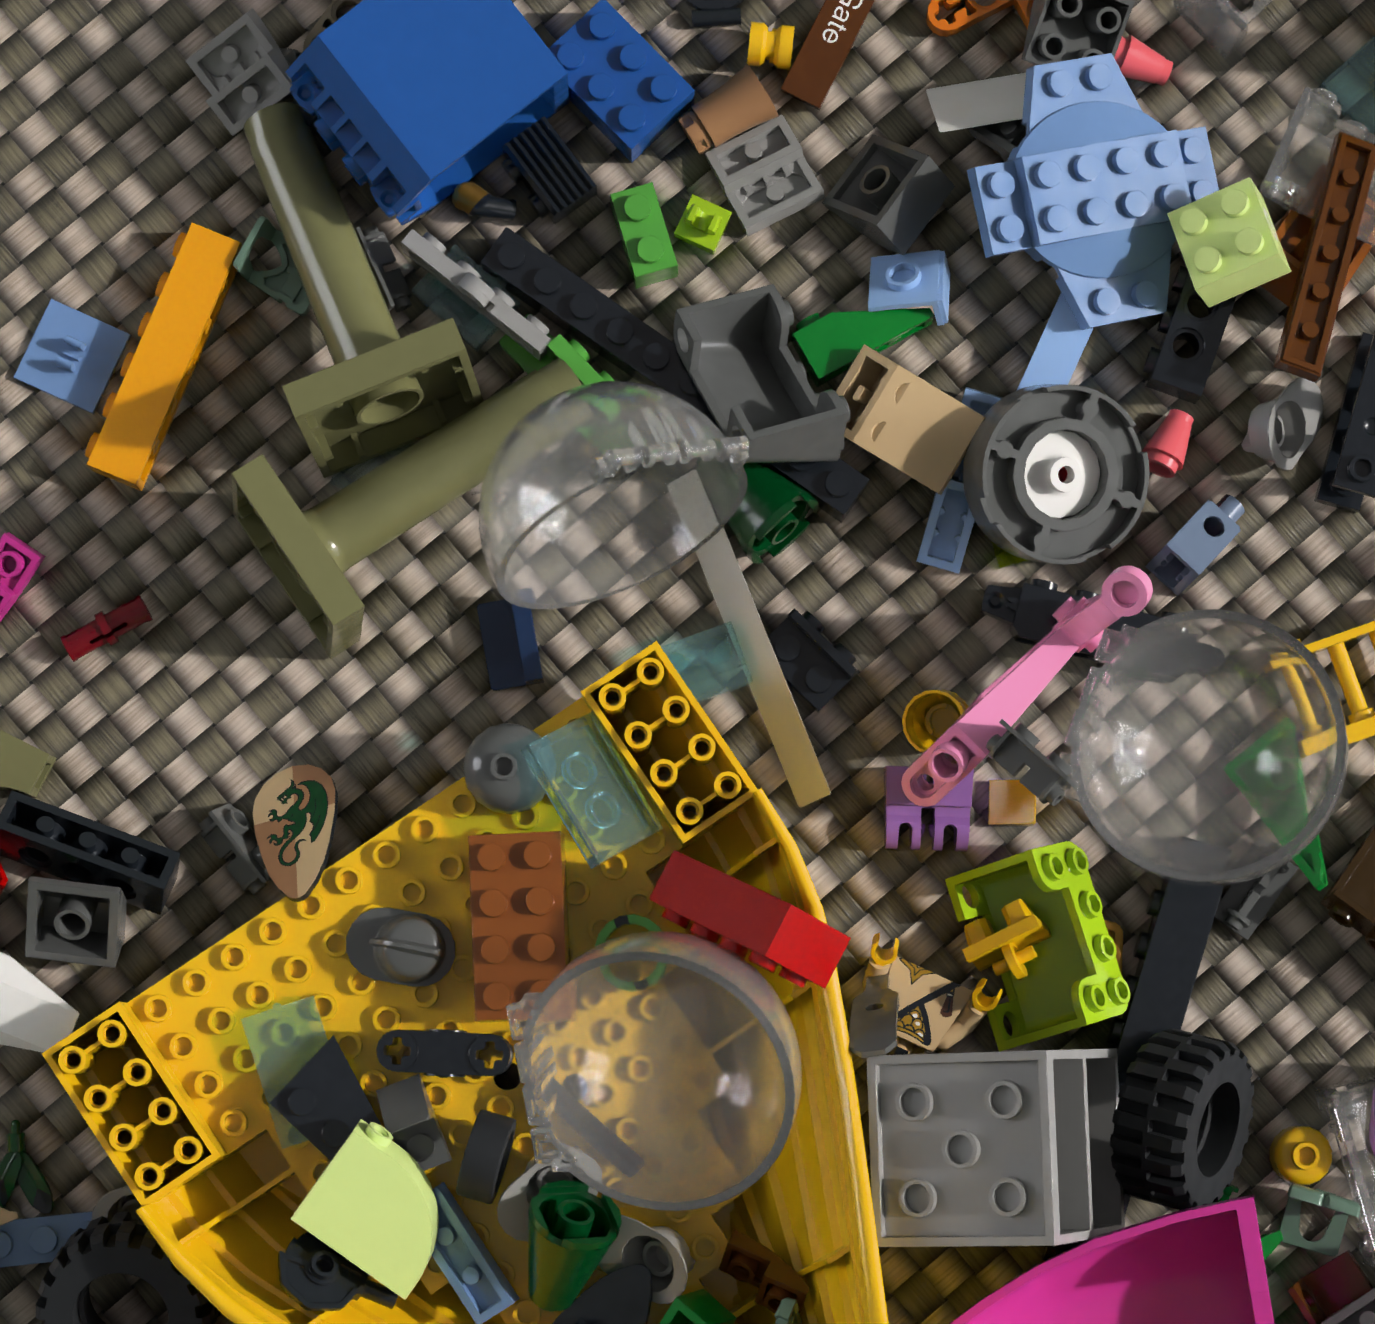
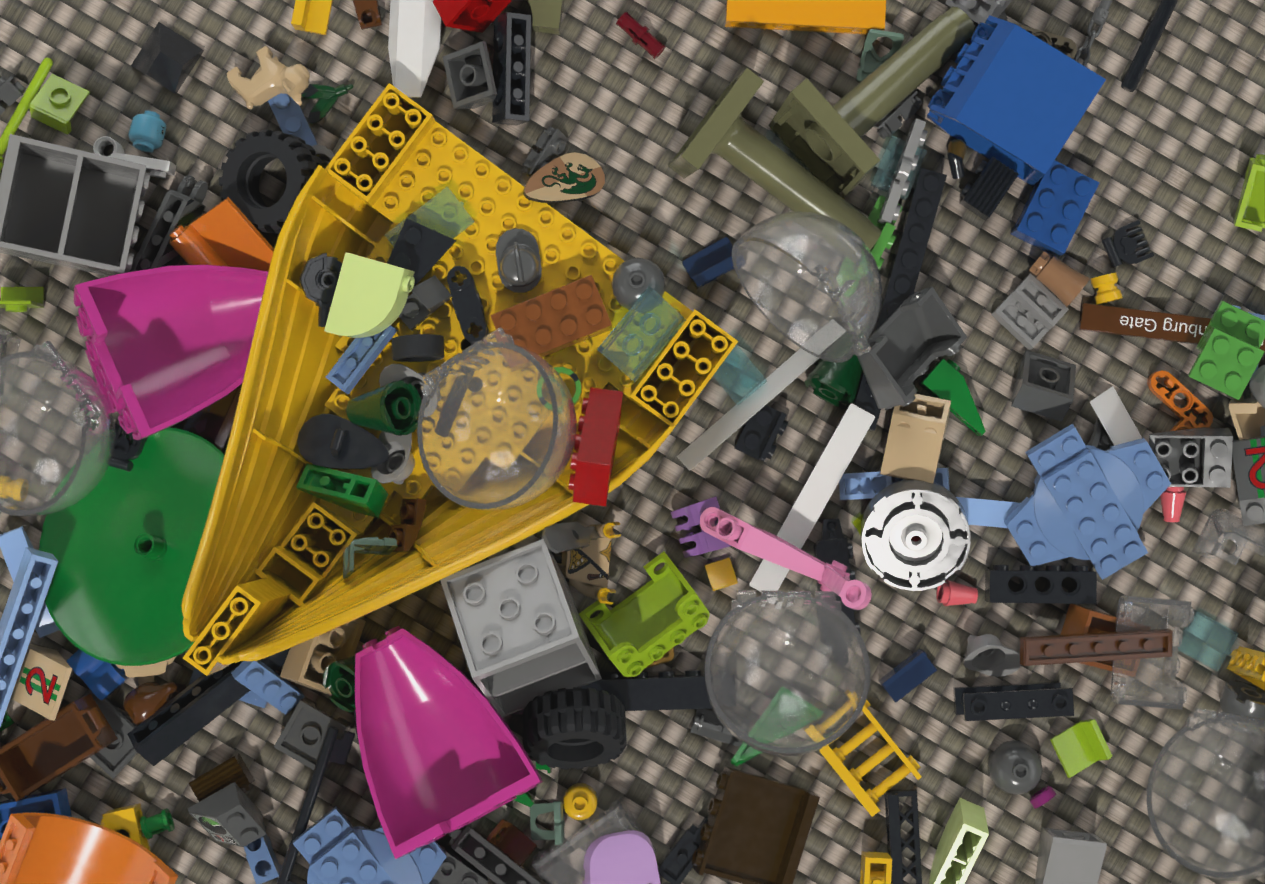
camera: 75 degrees right, 5 degrees up
bright green brick [610,182,678,289] -> none
lime tile [674,194,732,255] -> none
light blue piece [868,250,950,326] -> none
yellow helmet [902,689,969,753] -> none
yellow hips [962,899,1051,980] -> none
dark grey hinge [986,719,1079,806] -> none
sand blue torso [1145,494,1245,597] -> none
yellowish green brick [1167,177,1291,307] -> none
none -> white sticker [749,404,875,598]
none -> dark blue panel [879,648,937,703]

